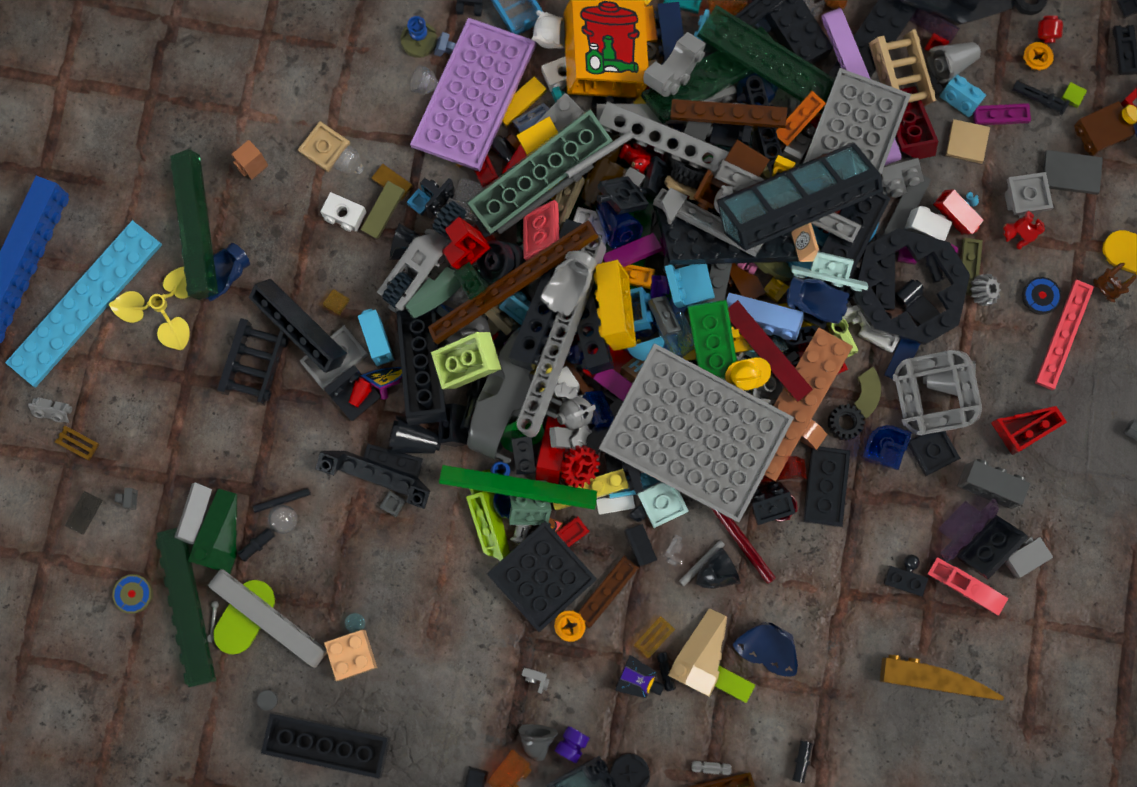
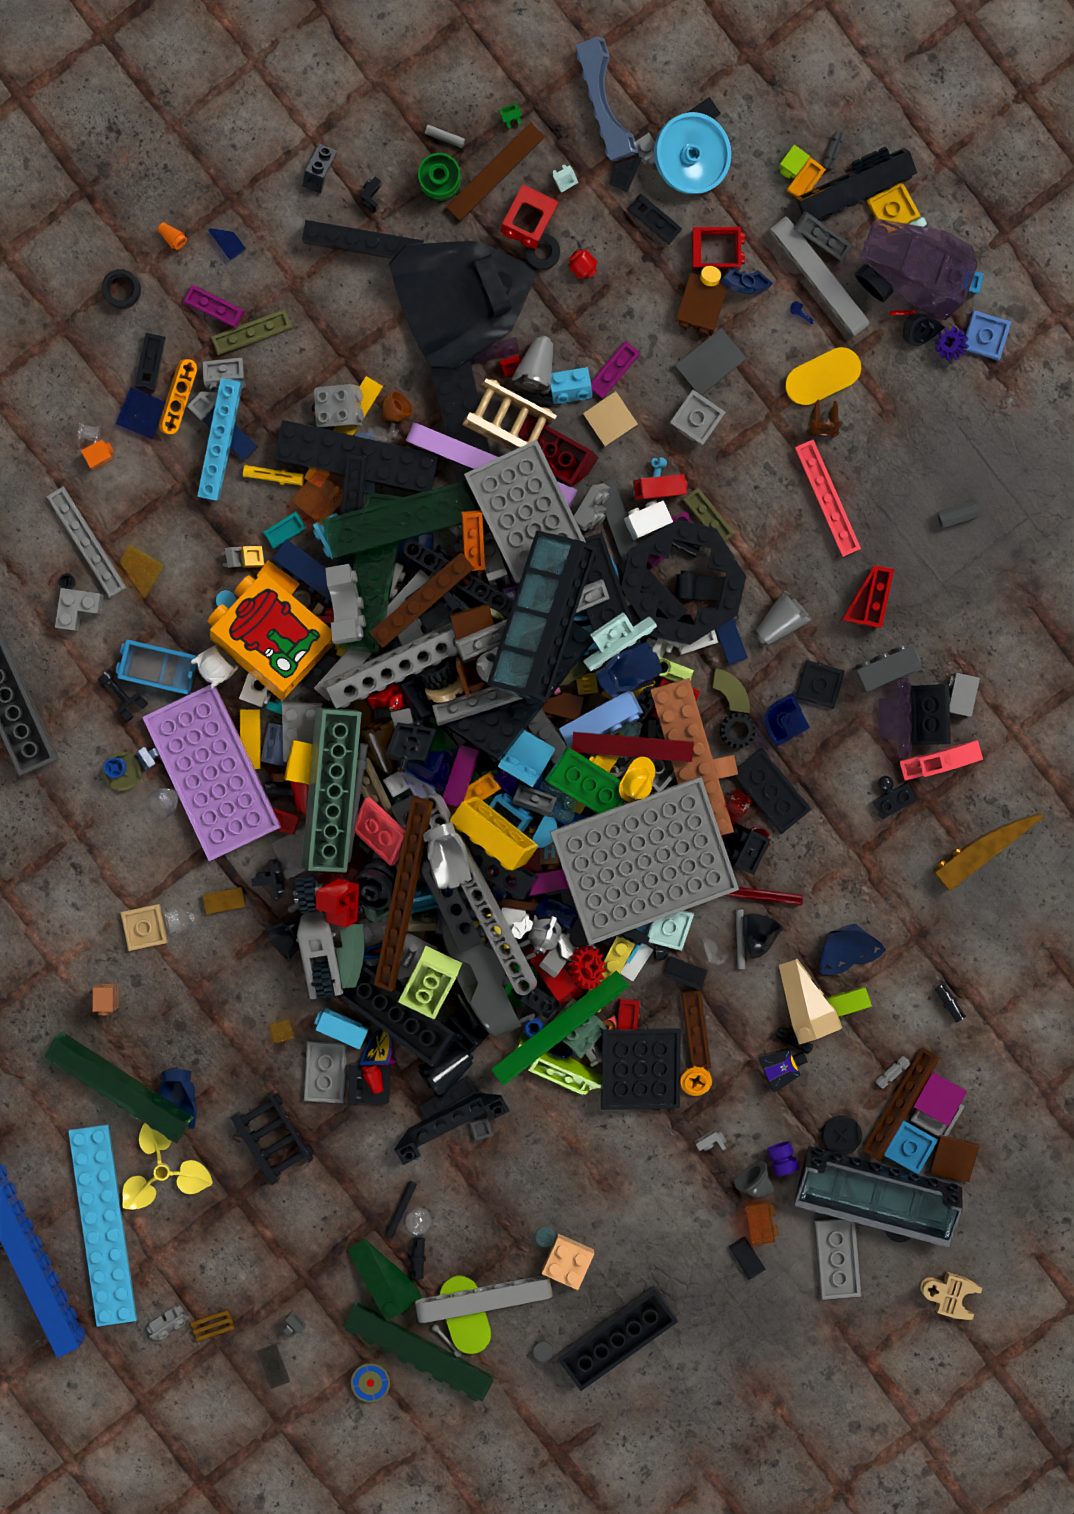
camera: 45 degrees left, 10 degrees up
light grey tile [175,483,212,544] -> none
black brick [248,279,348,373] -> none
white brick [321,192,367,232] -> none
olive tile [361,181,405,239] -> none
dark azure plate [407,188,431,216] -> none
clear green slope [453,262,487,300] -> none
light grey bar [566,131,633,178] -> none
clear yellow tile [634,616,675,658] -> none
light grey tile [661,188,687,225] -> none
yellow tile [772,155,796,176] -> none
light nougat slope [791,223,819,262] -> none
light grey plate [893,350,982,435] -> none
light grey gear [969,274,1002,306] -> none
red animal [1003,210,1045,250] -> none
black pin [1012,80,1070,116] -> none
tile [1022,277,1062,315] -> none
light orange gear [1023,42,1054,71] -> none
lime tile [1061,82,1087,108] -> none

